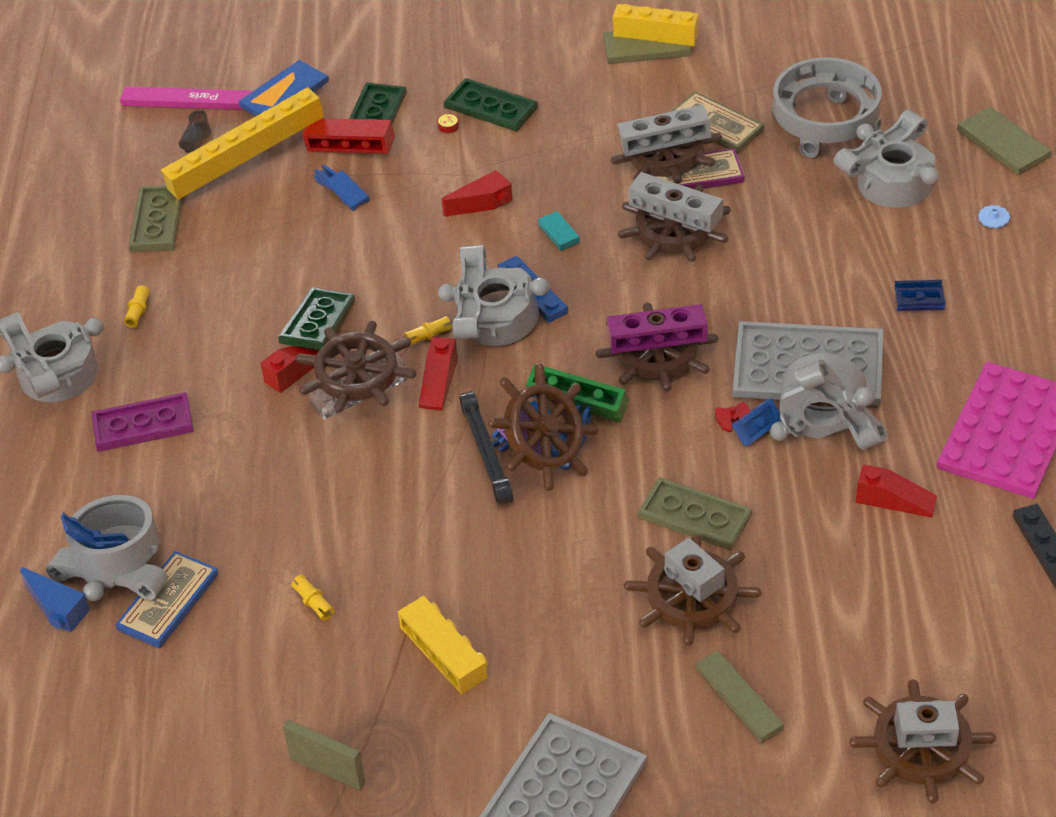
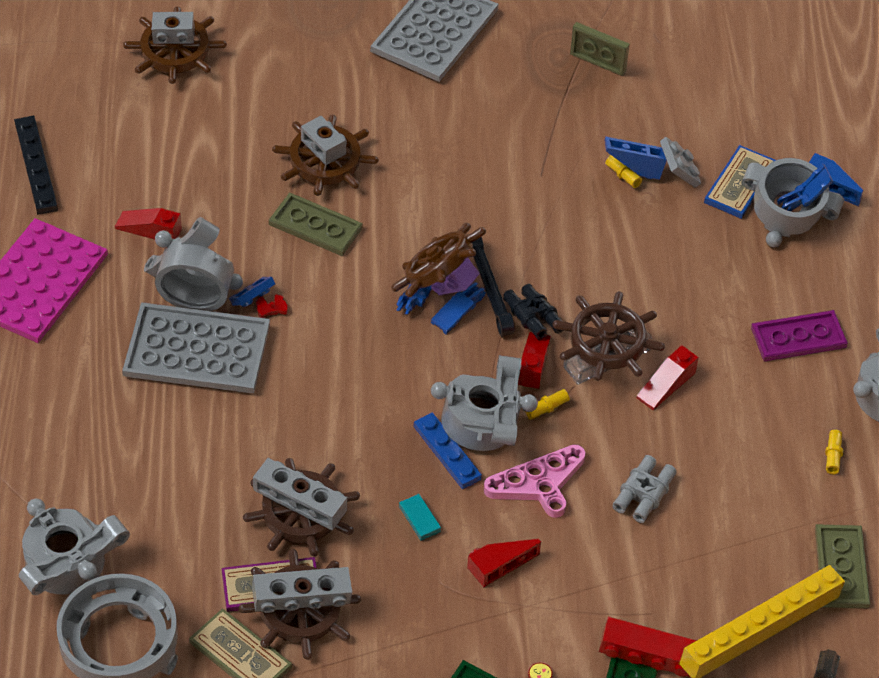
camera: 175 degrees right, 5 degrees up
dark green tile [278,288,355,350] -> none
blue arm [314,165,370,211] -> none
yellow brick [397,595,488,695] -> none
green brick [526,363,629,422] -> none
brick [595,302,719,391] -> none
olive tile [696,651,784,743] -> none
clear blue plate [894,280,945,311] -> none
none -> bright pink beam [484,445,585,518]
none -> black pin [503,284,564,340]
none -> blue slope [604,136,667,180]
none -> light grey pin [613,455,677,523]
none -> light grey plate [660,137,701,187]

